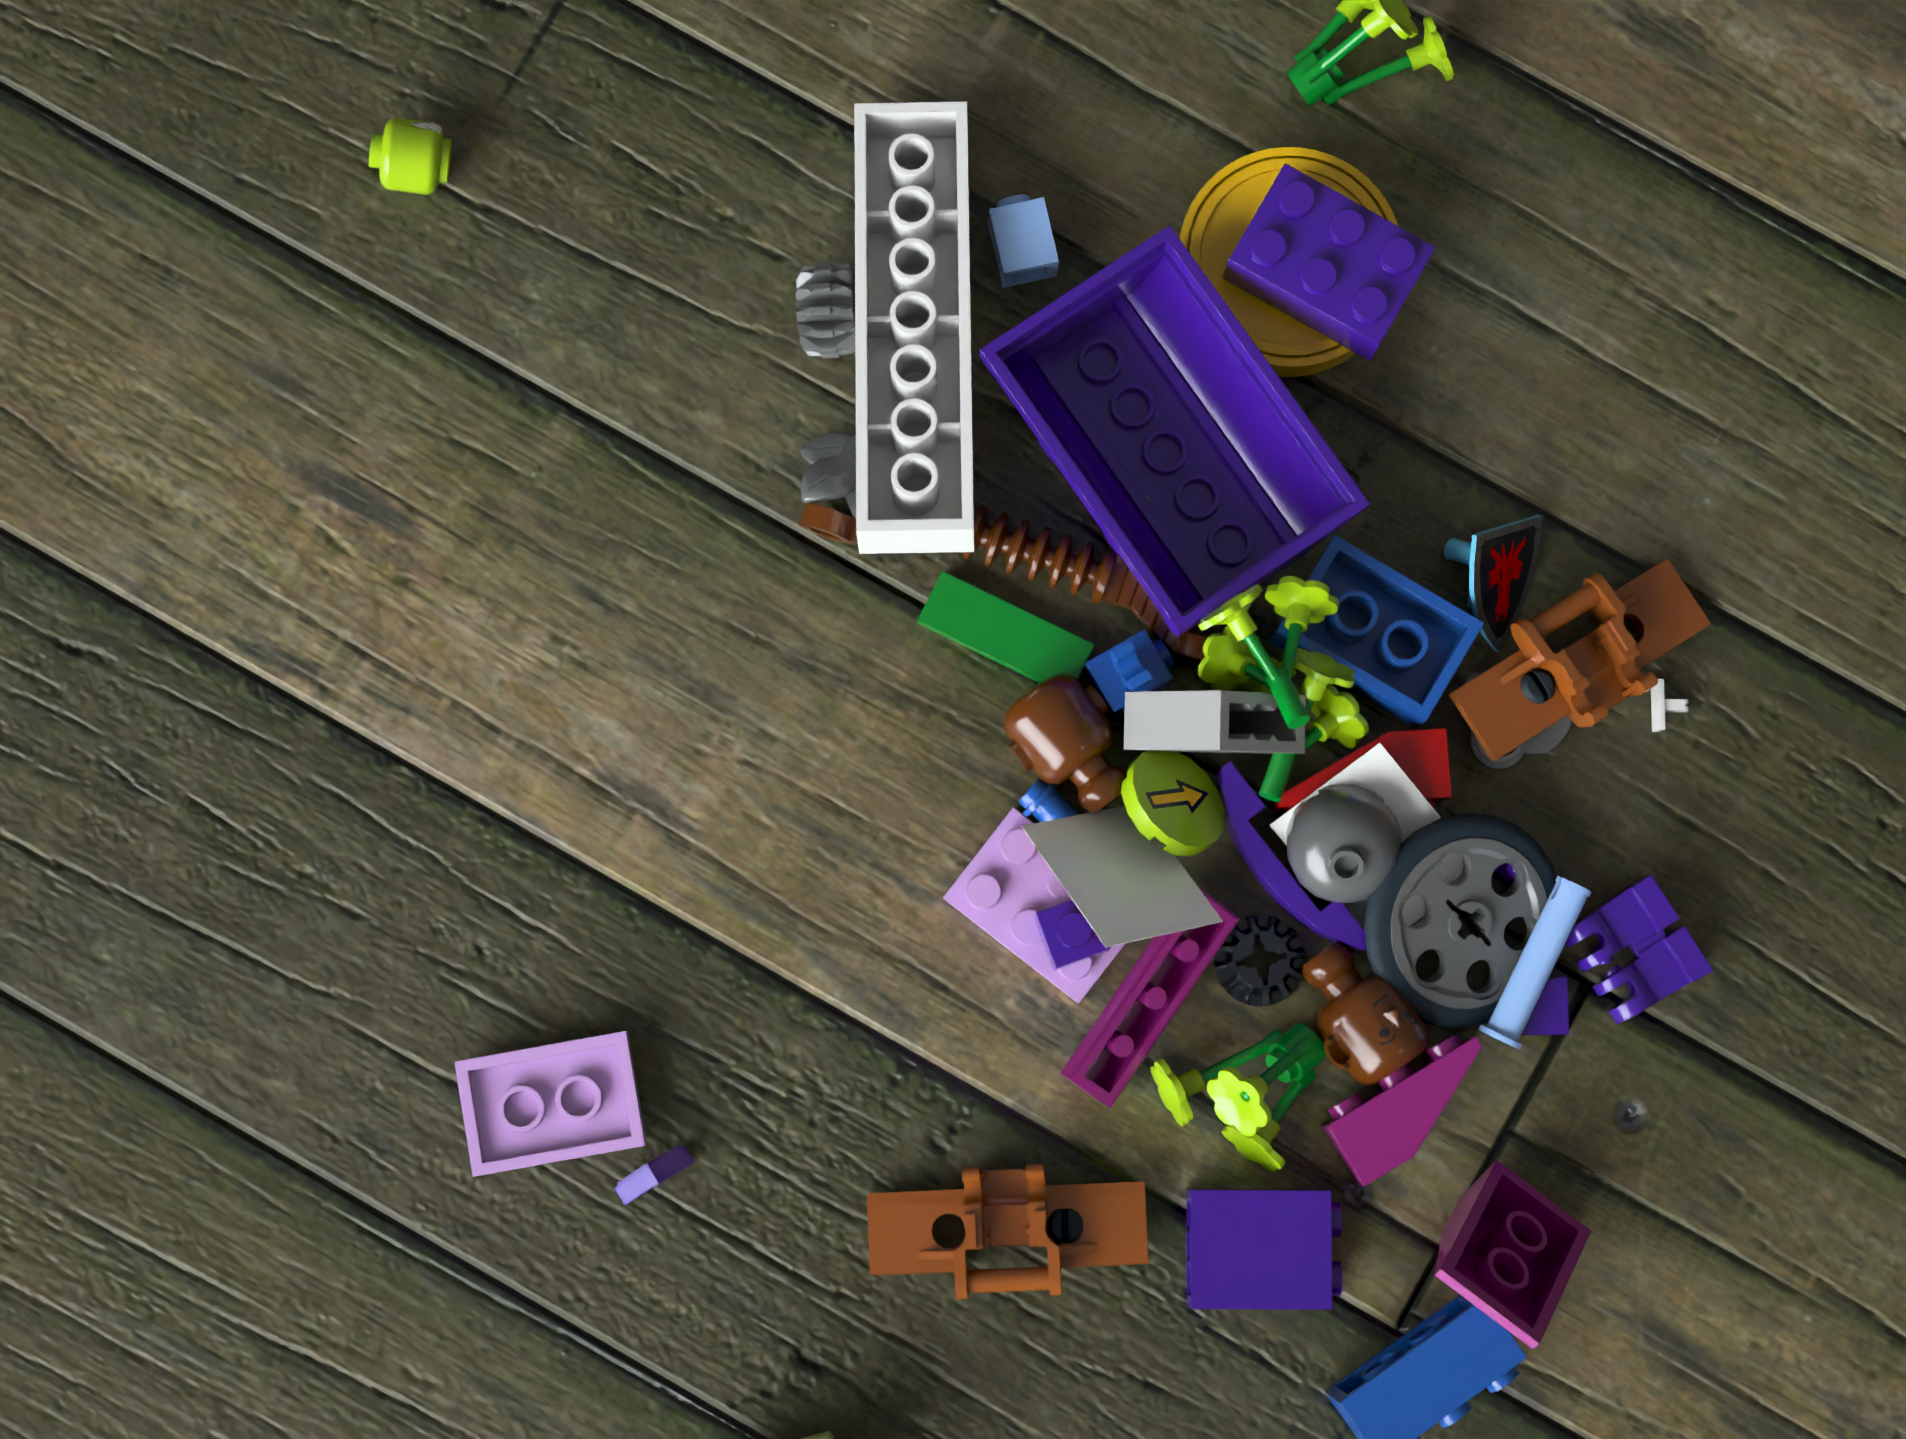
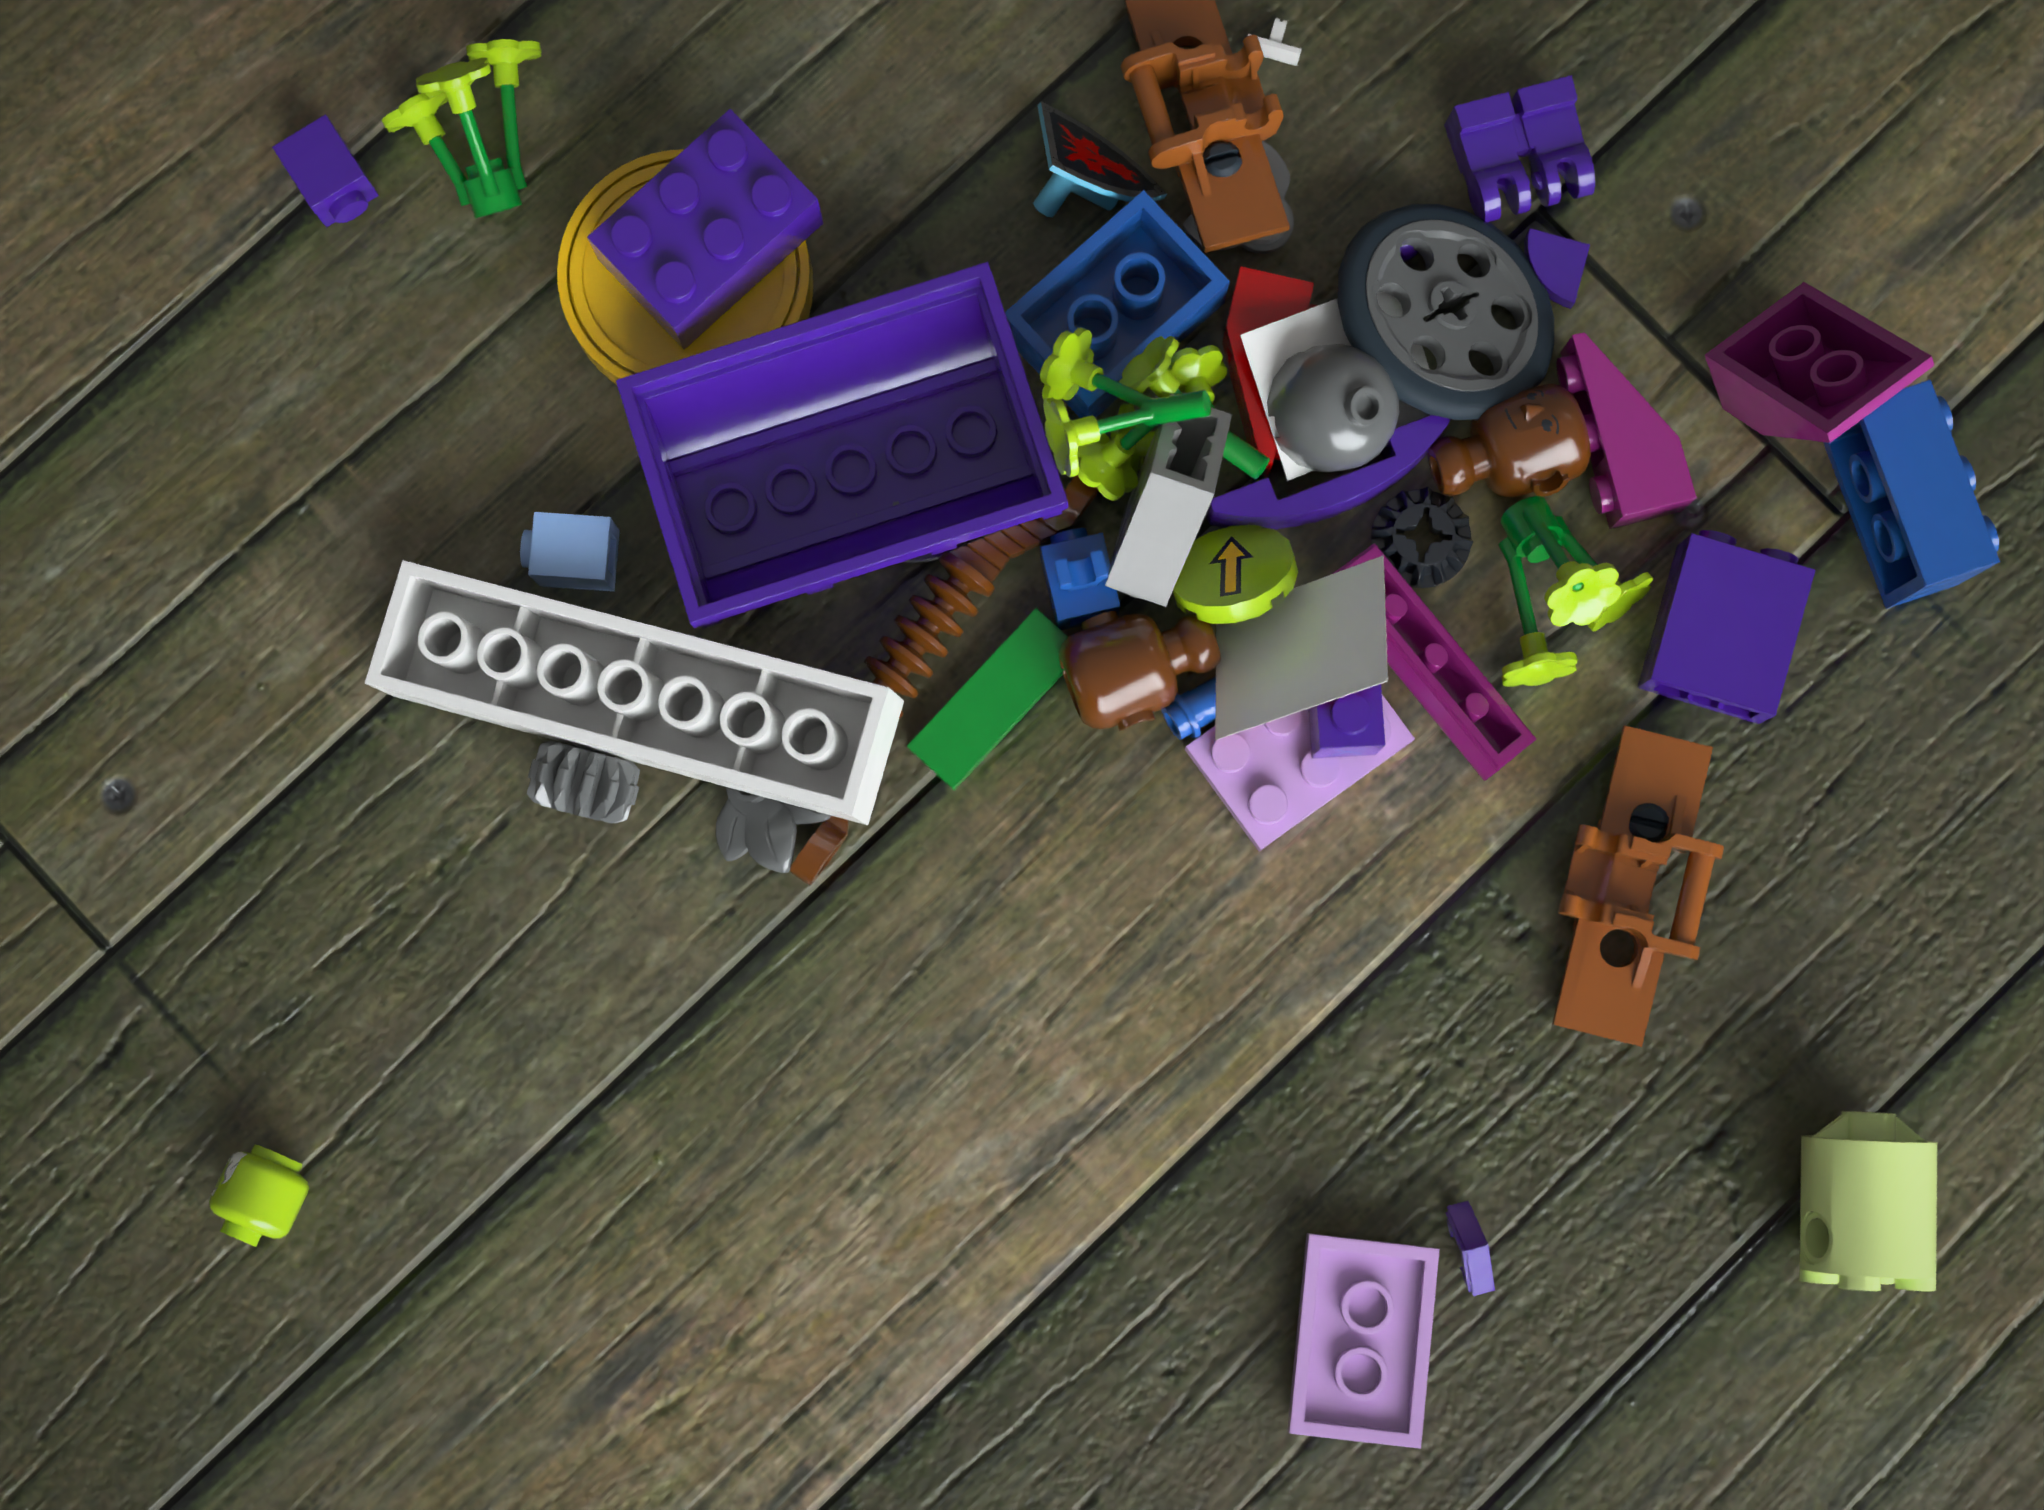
camera: 70 degrees left, 0 degrees up
light blue pin [1479,876,1591,1050] -> none

